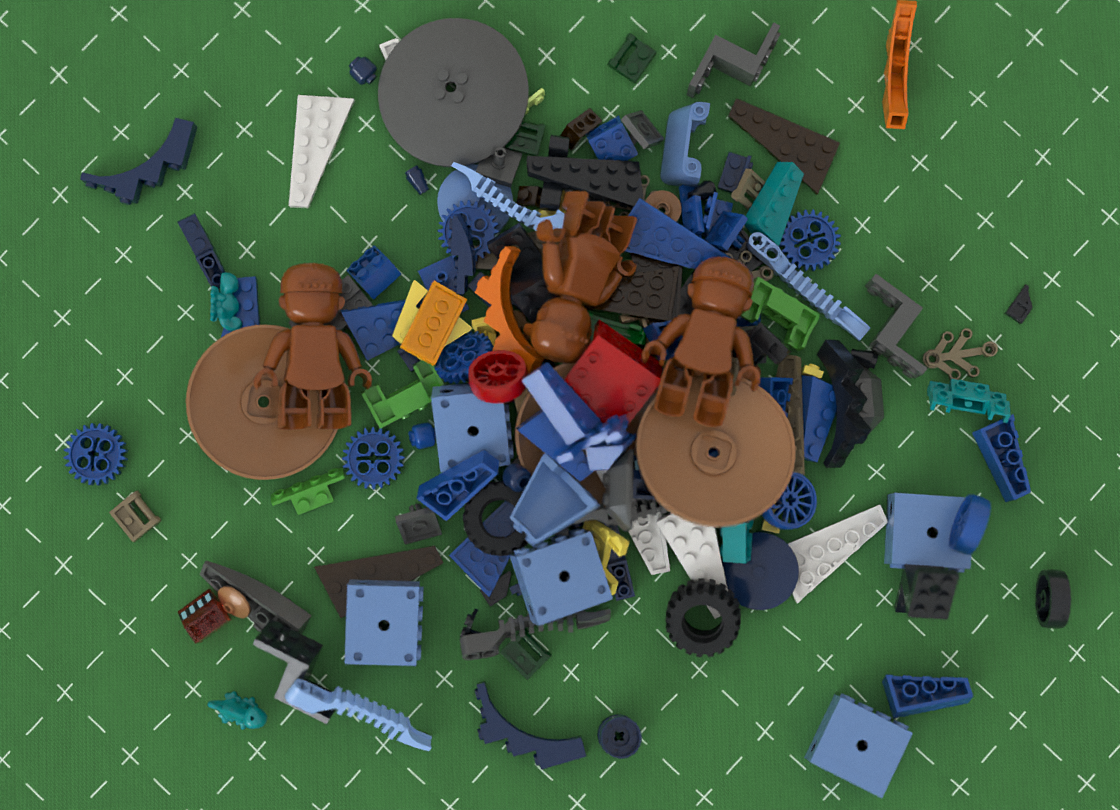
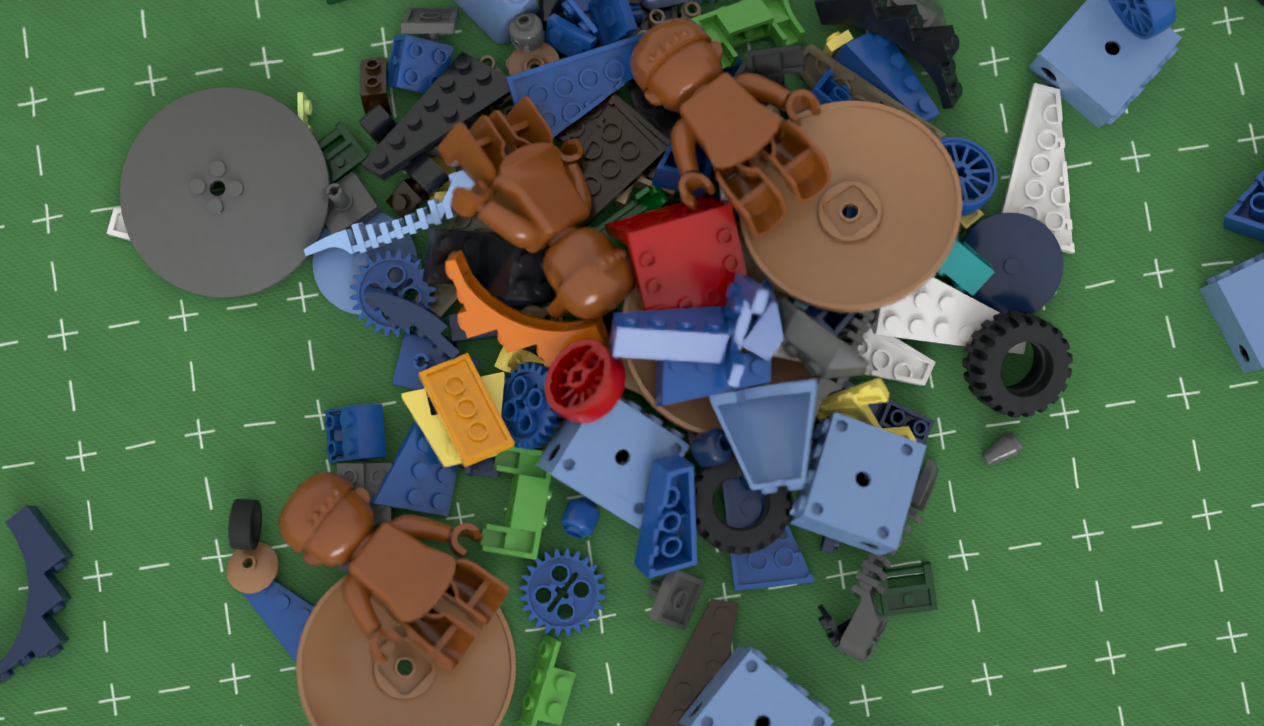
camera: 50 degrees left, 0 degrees up
dark blue slope [178,213,226,289] -> none
teal animal [210,272,242,332] -> none
white wing [289,95,355,208] -> none
dark blue head [349,56,377,85] -> none
dark blue cone [405,165,429,195] -> none
dark blue arch [474,681,586,770] -> none
black tile [480,571,511,607] -> none
dark blue wheel [597,714,642,759] -> none
black bracket [894,564,959,620] -> none
none -> medium nougat dish [227,542,279,594]
none -> black tyre [228,499,262,550]
none -> dark grey head [508,12,545,52]
none -> dark grey cone [981,432,1024,467]

